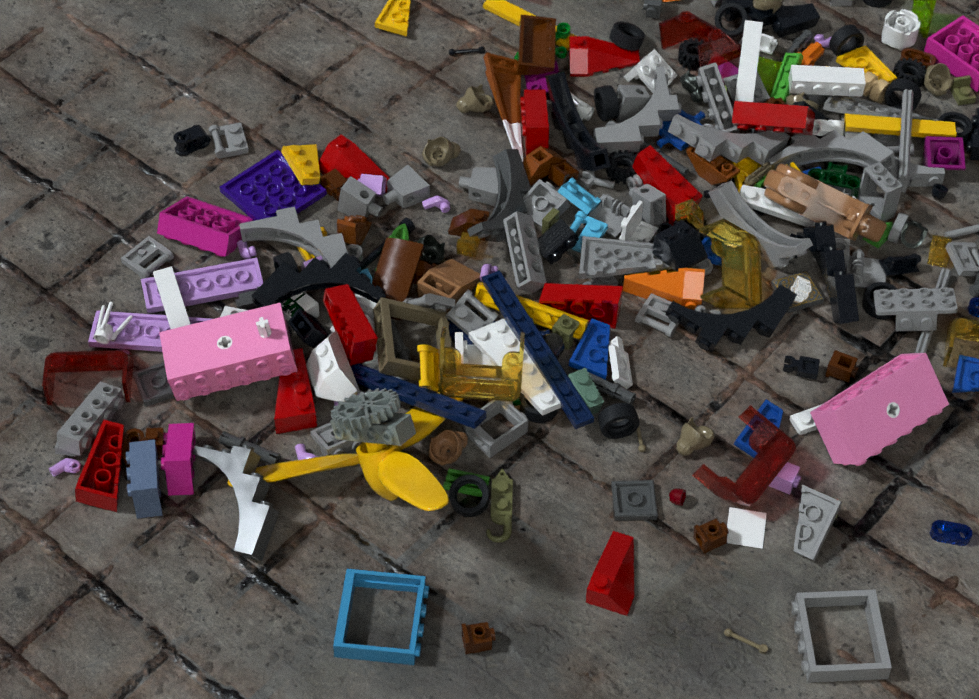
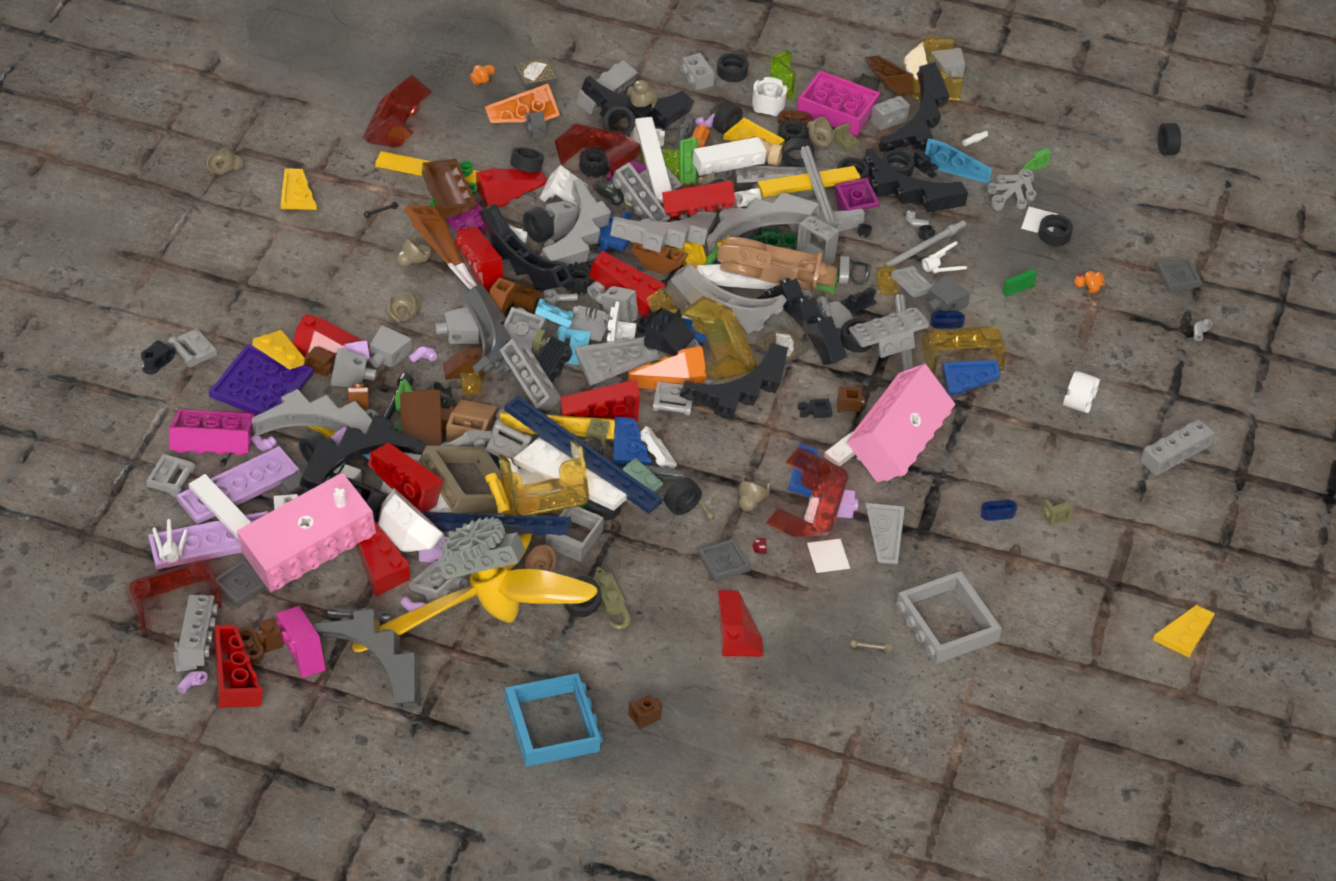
camera: 25 degrees left, 5 degrees down
sand blue wedge [126,440,163,519] -> none
lavender arm [480,264,498,282] -> none
reddish brown brick [693,518,729,554] -> none
dark tan axle [744,162,773,186] -> none

